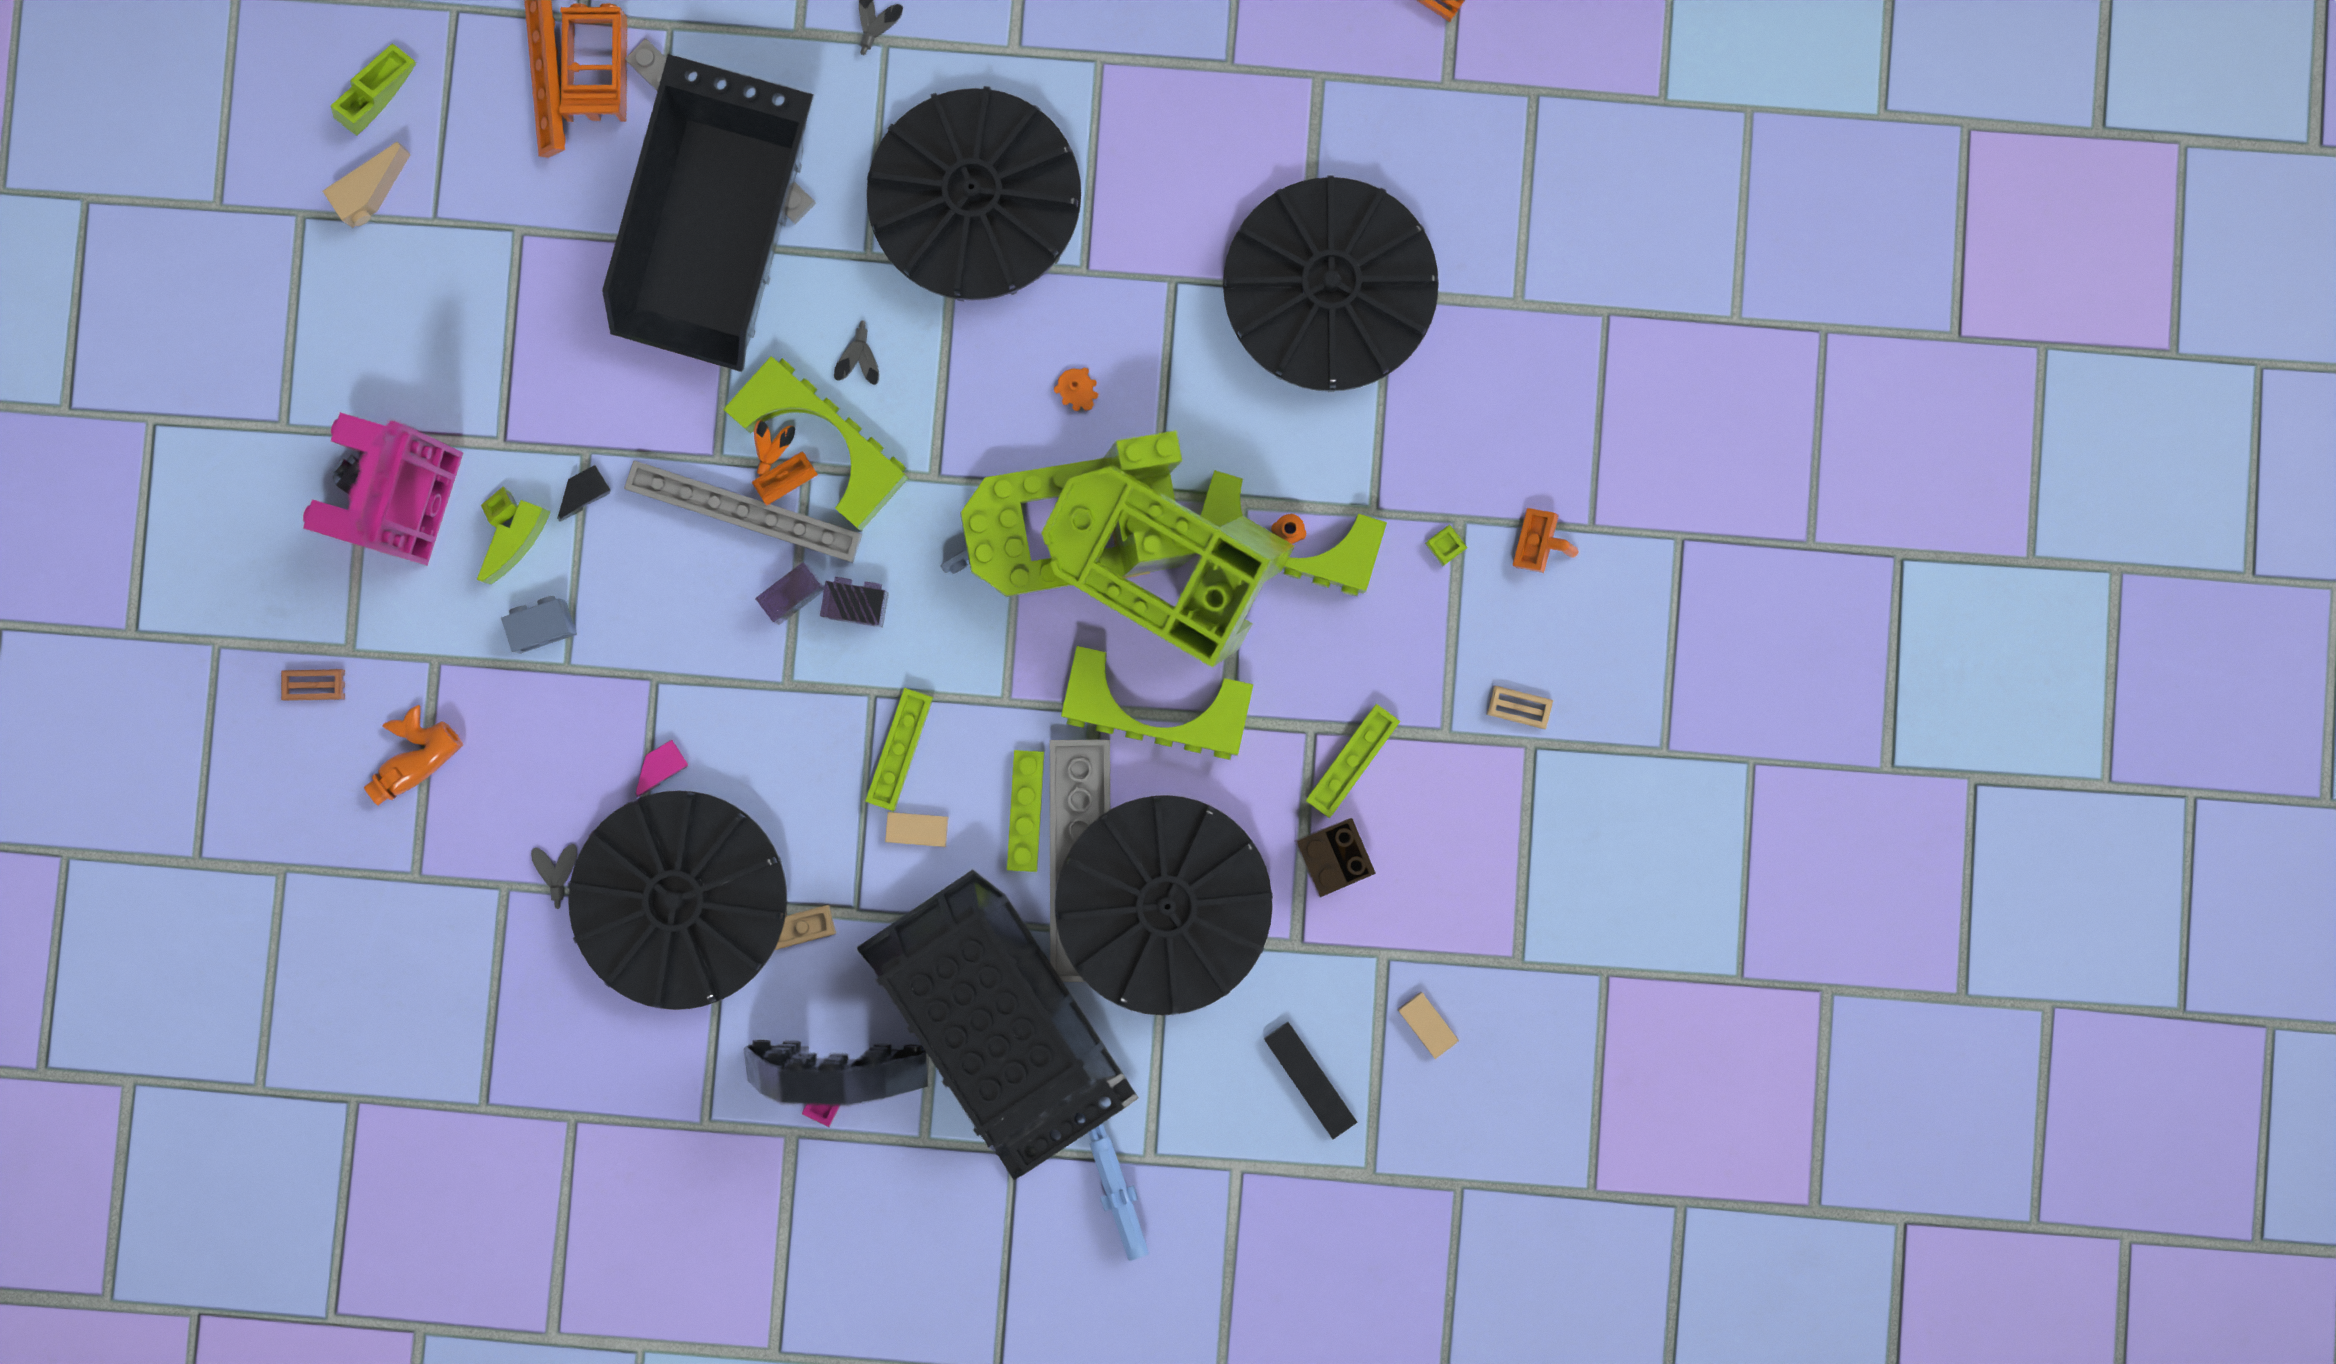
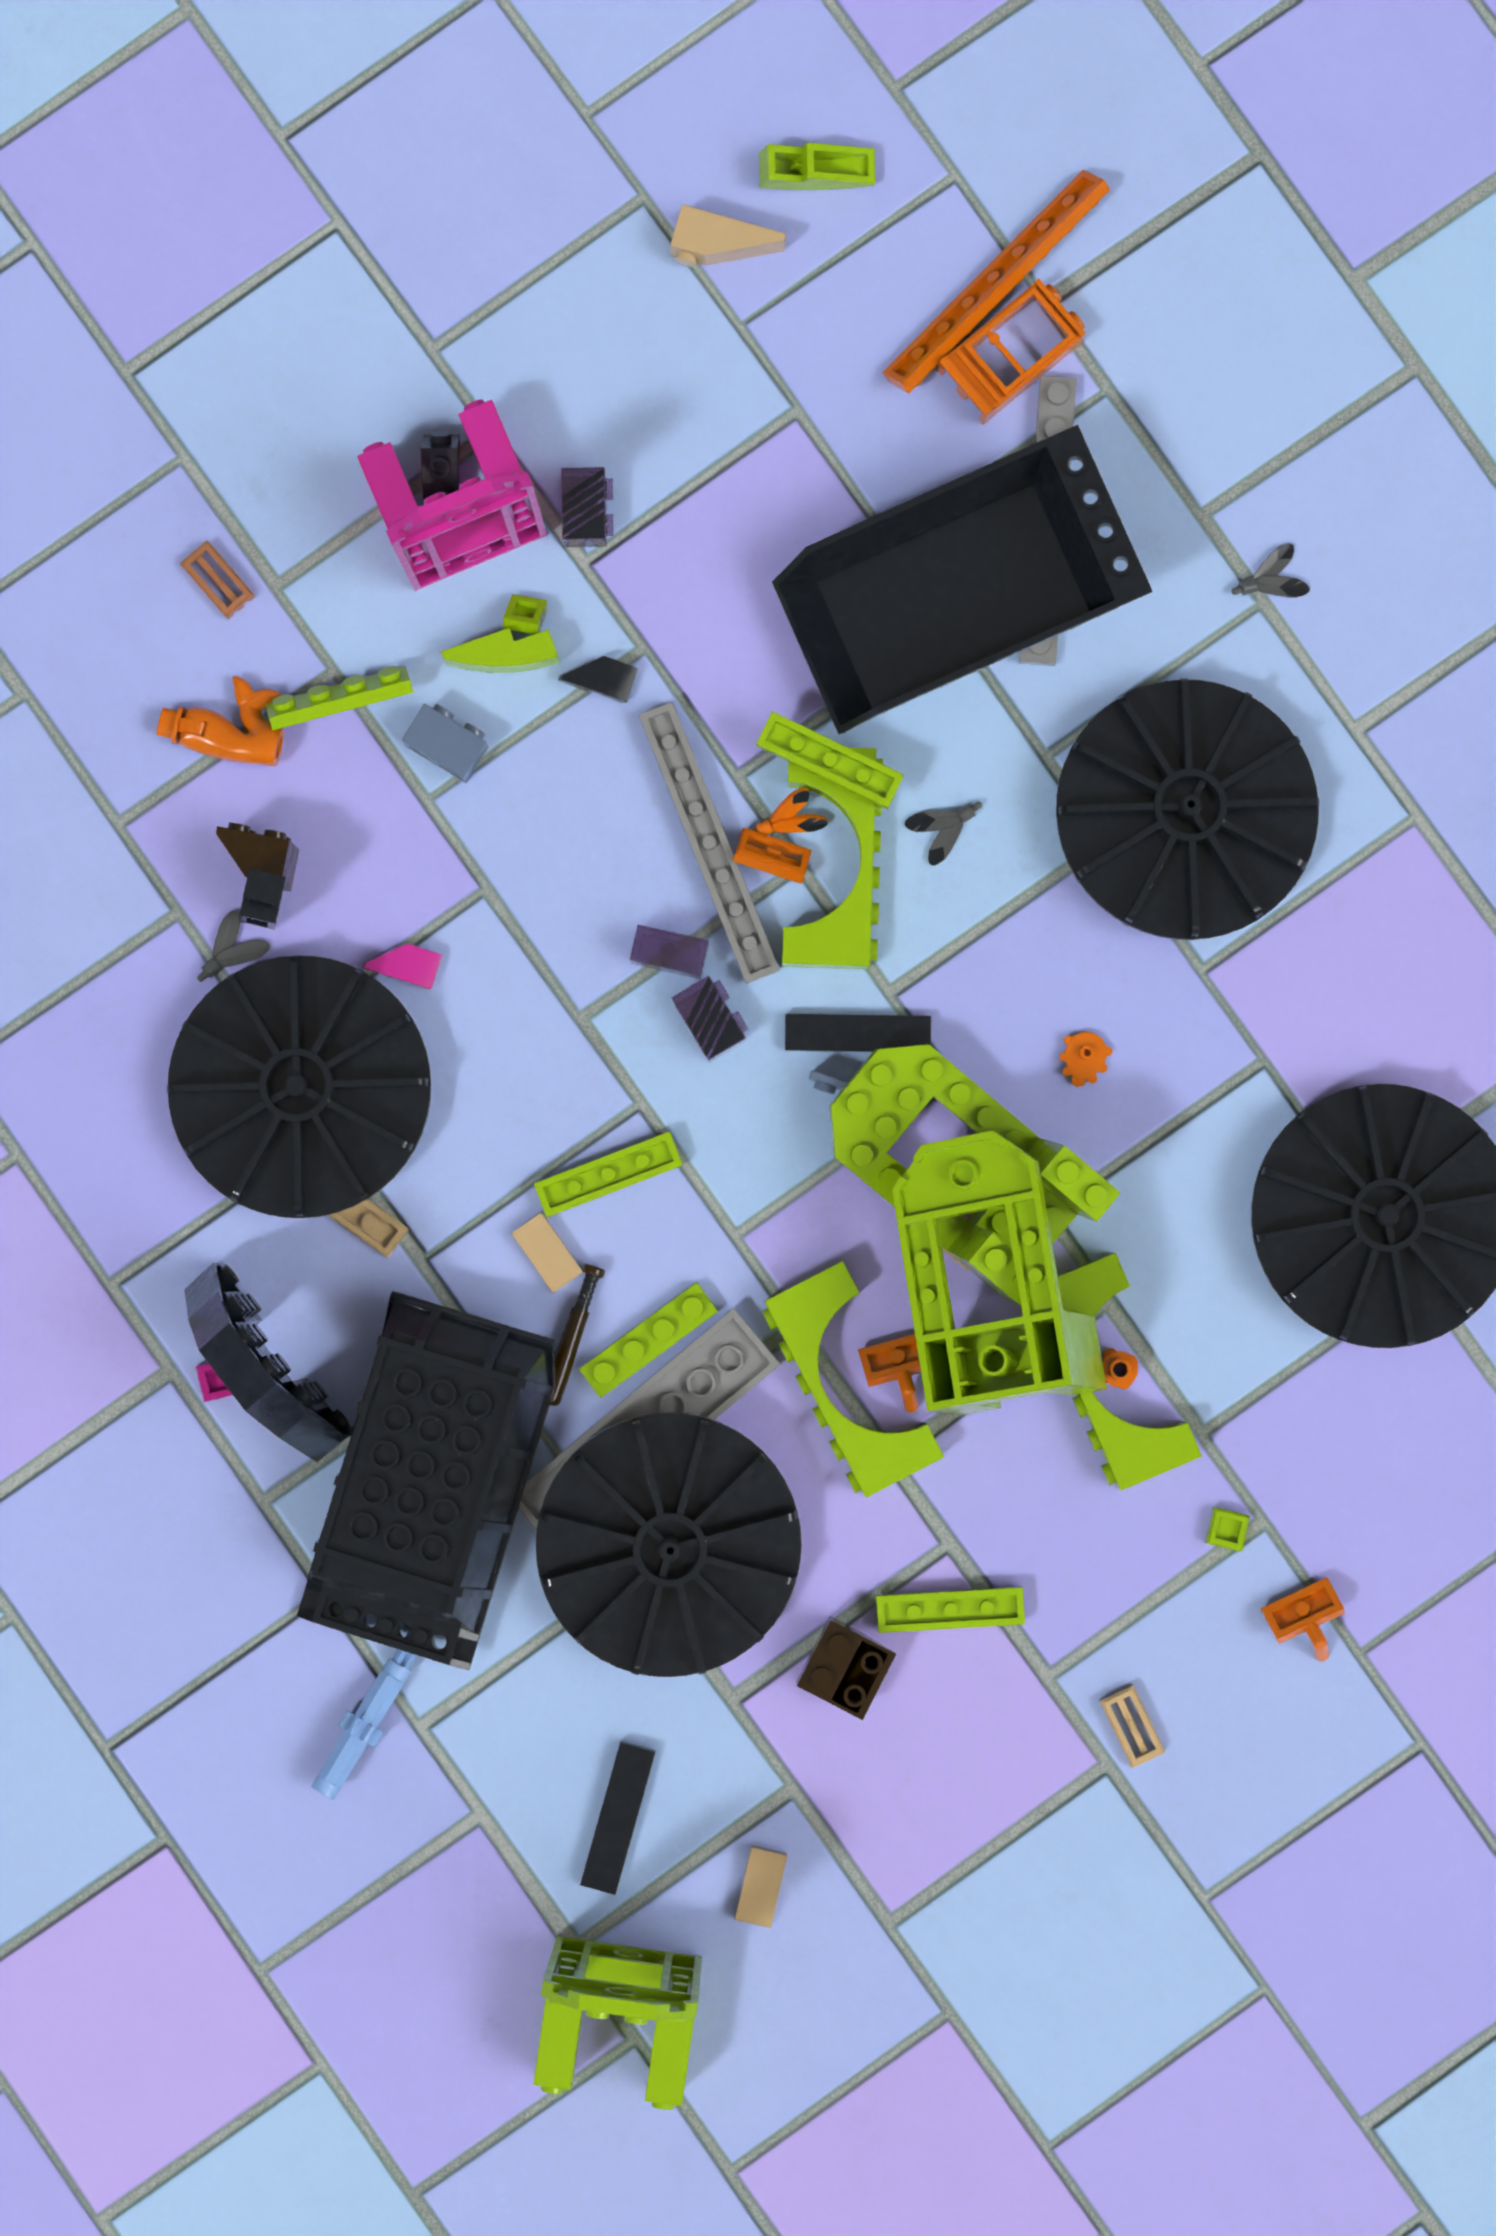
camera: 55 degrees right, 0 degrees up
none -> dark brown slope [216,822,299,892]
none -> black slope [239,868,286,930]
none -> lime plate [265,666,414,731]
none -> lime bracket [533,1936,702,2110]
none -> dark brown piece [550,1264,605,1406]
none -> brick [561,467,614,548]
none -> lime plate [756,711,904,810]
none -> black tile [785,1014,931,1052]
none -> orange plate [858,1334,921,1413]

